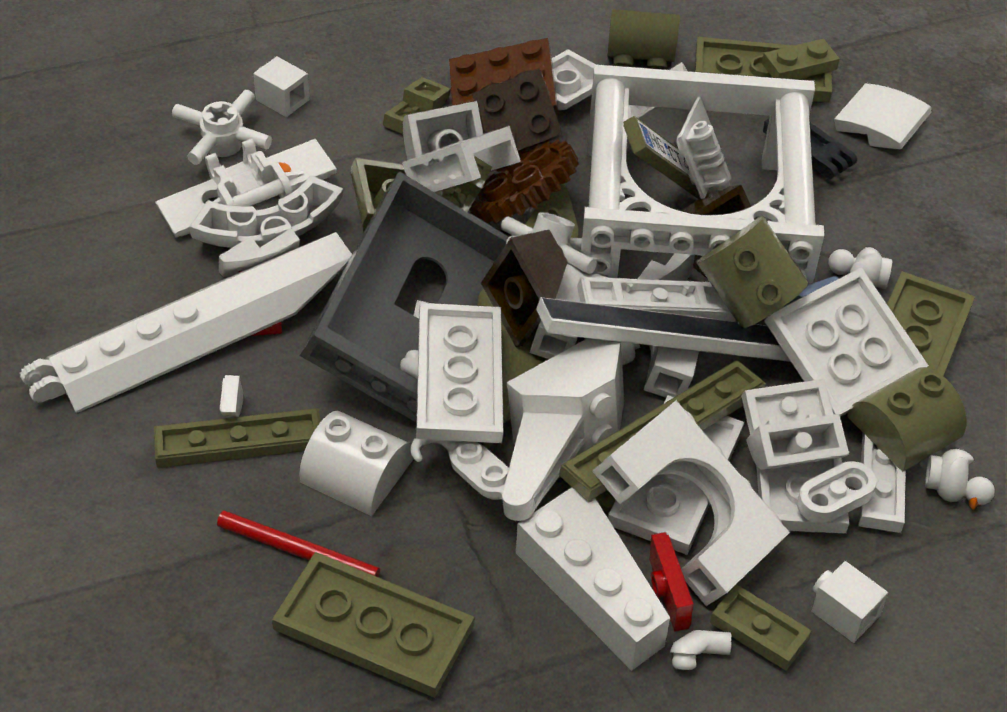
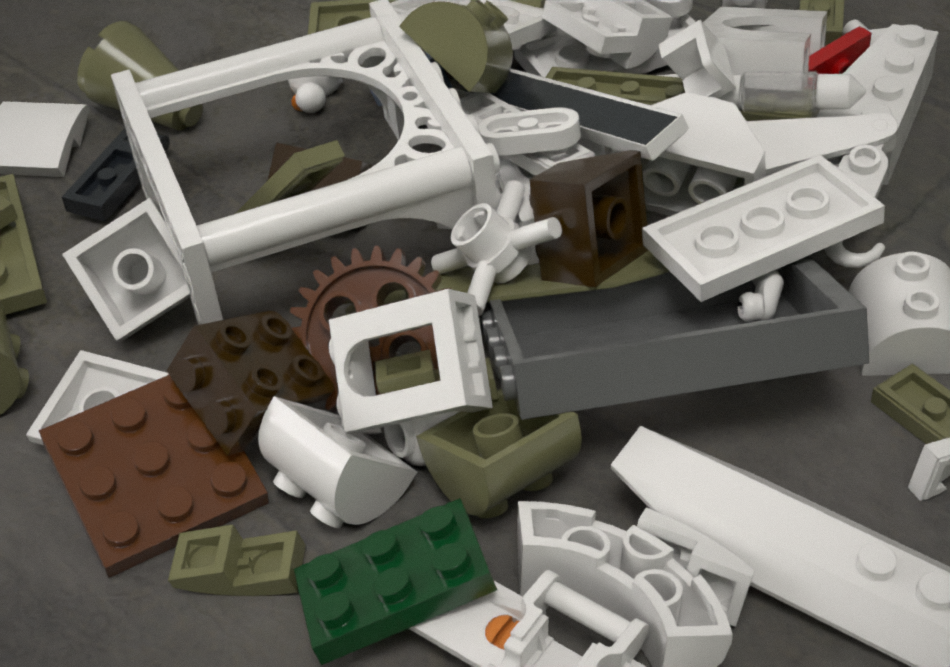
camera: 110 degrees left, 5 degrees down
white hinge [677,97,731,199] -> none
none -> olive cone [77,21,203,130]
none -> dark green plate [294,498,497,666]
none -> white plate [478,108,581,160]
none -> white panel [659,20,736,98]
none -> clear piece [719,72,866,112]

